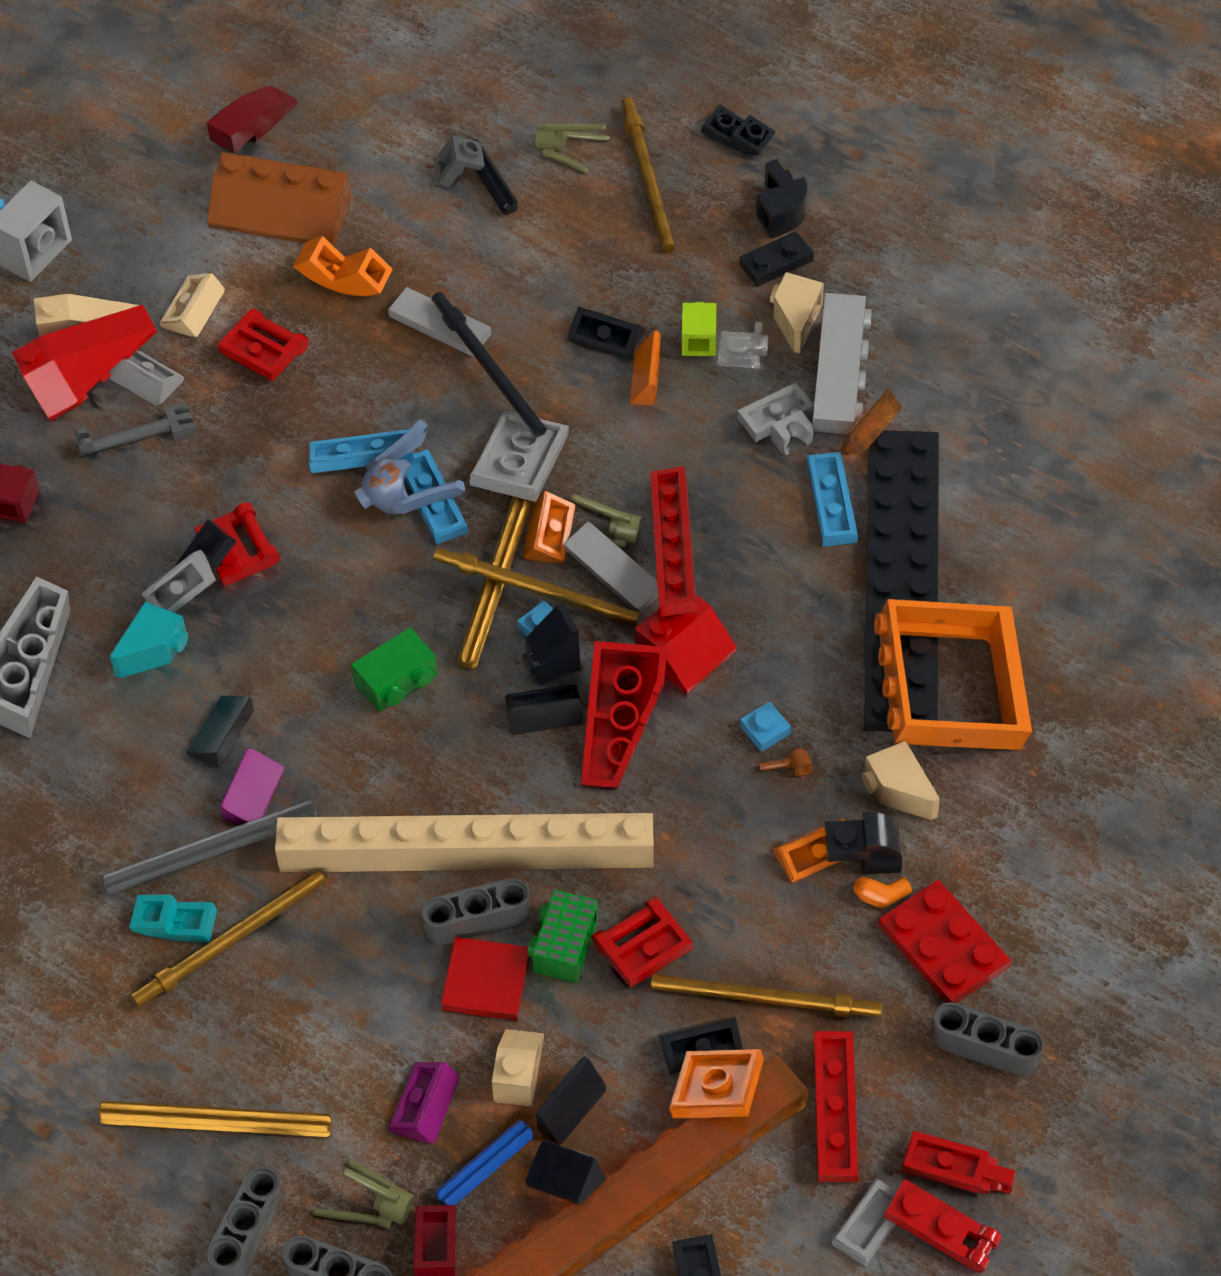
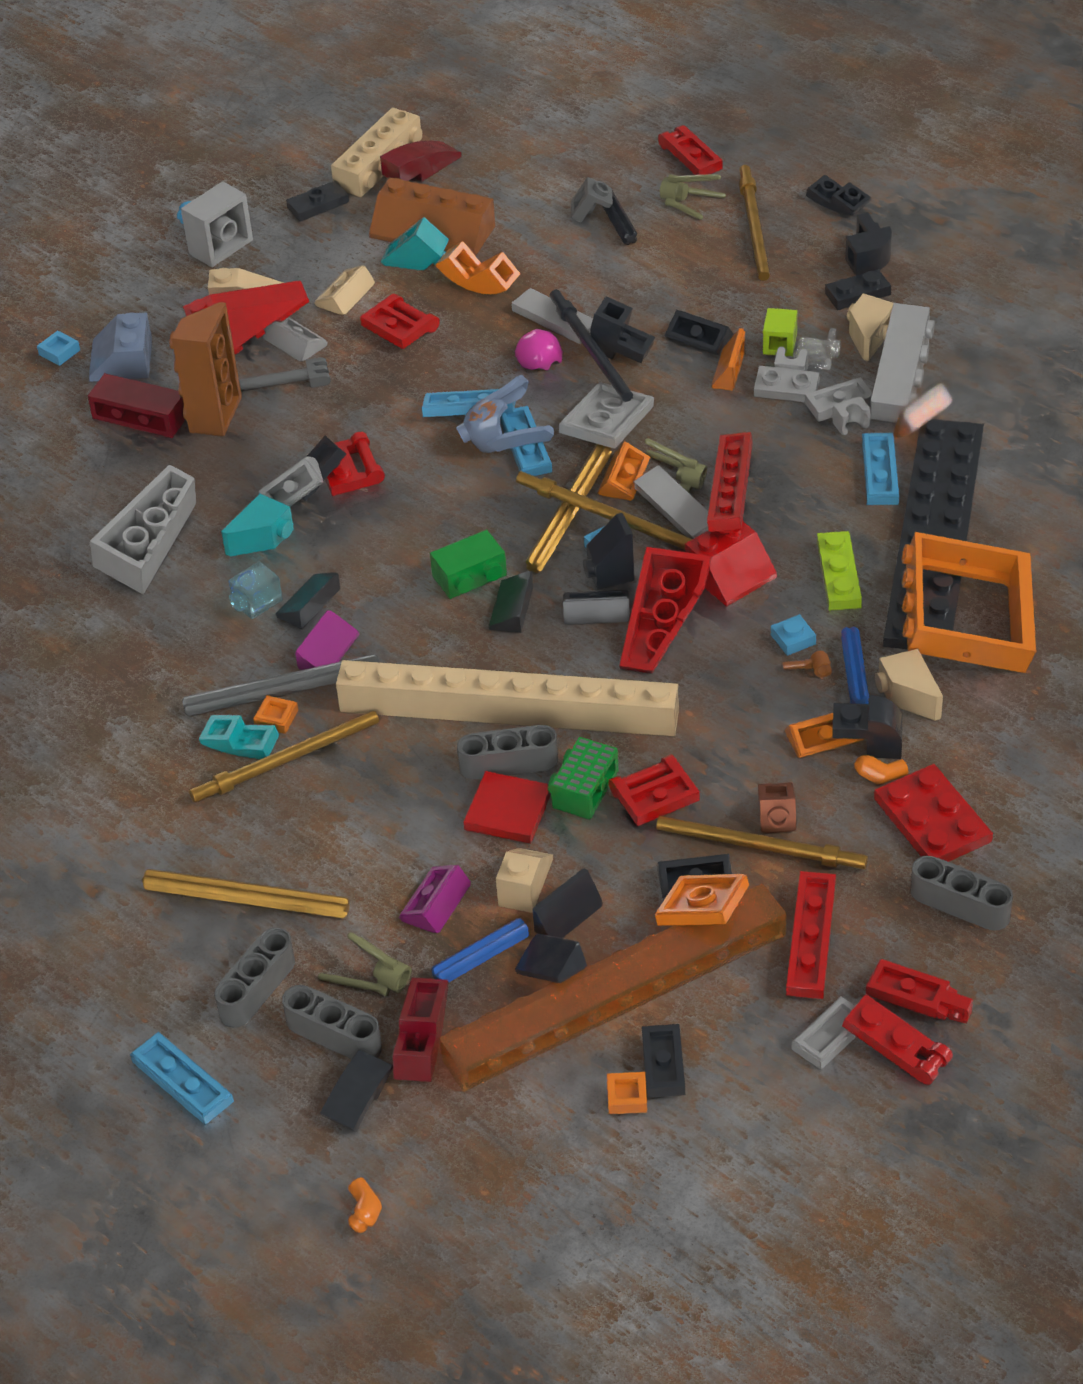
camera: 10 degrees right, 10 degrees down
none -> dark orange slope [169,302,242,436]
none -> clear light blue brick [228,561,283,619]
none -> orange tile [253,695,298,734]
none -> black plate [286,181,349,221]
none -> tan brick [331,107,422,197]
none -> teal slope [381,217,449,270]
none -> black slope [489,571,533,633]
none -> dark pink hair [515,329,563,371]
none -> black brick [590,296,655,364]
none -> red plate [658,125,723,175]
none -> light grey plate [754,347,820,402]
none -> copper bracket [758,782,796,833]
none -> lime plate [817,531,862,611]
none -> blue axle [841,627,869,704]

